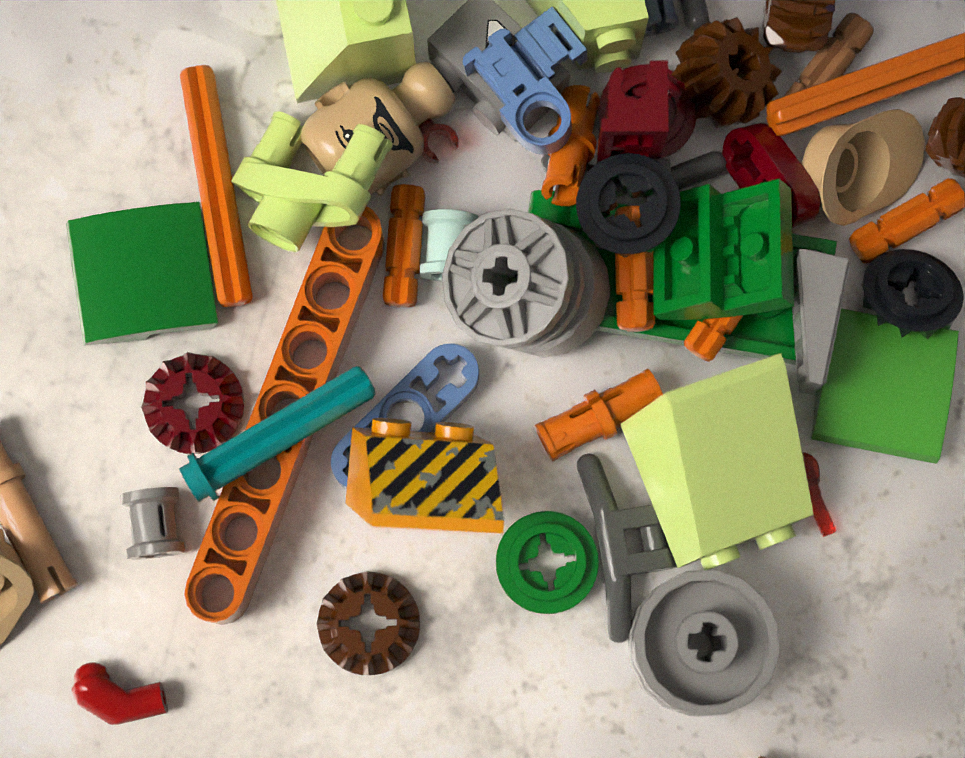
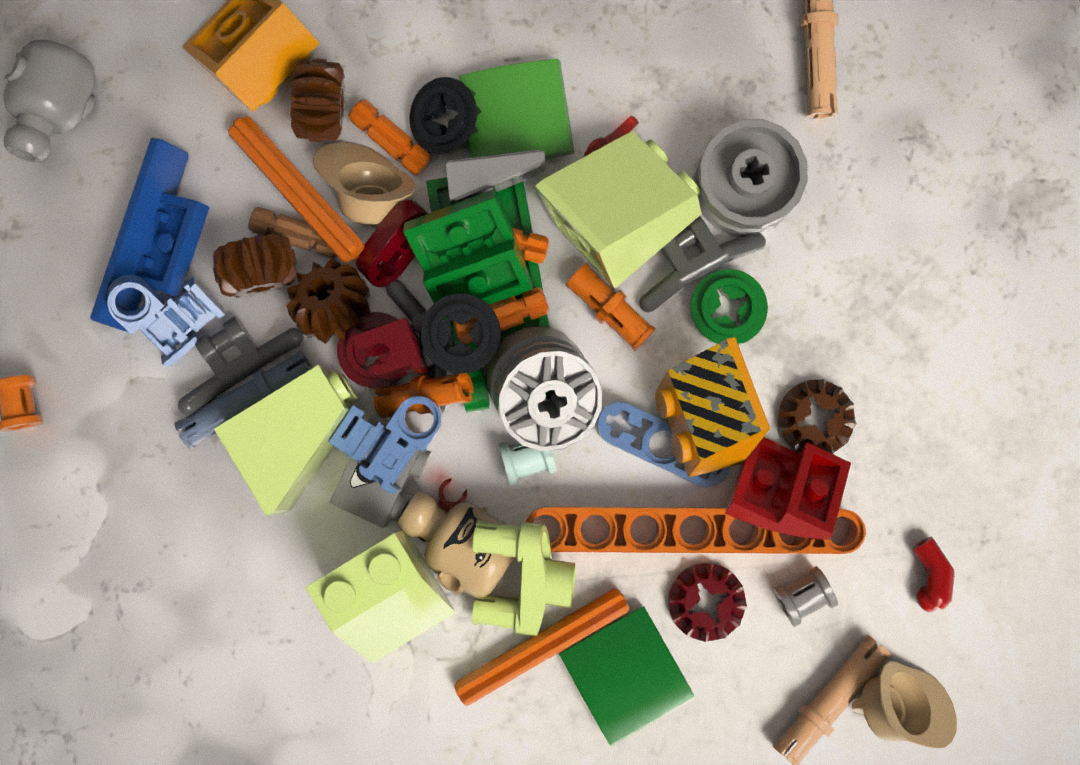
camera: 105 degrees left, 5 degrees up
teal axle [179,366,376,502] -> none
orange axle [383,184,426,308] -> none
none -> red slope [725,437,851,540]

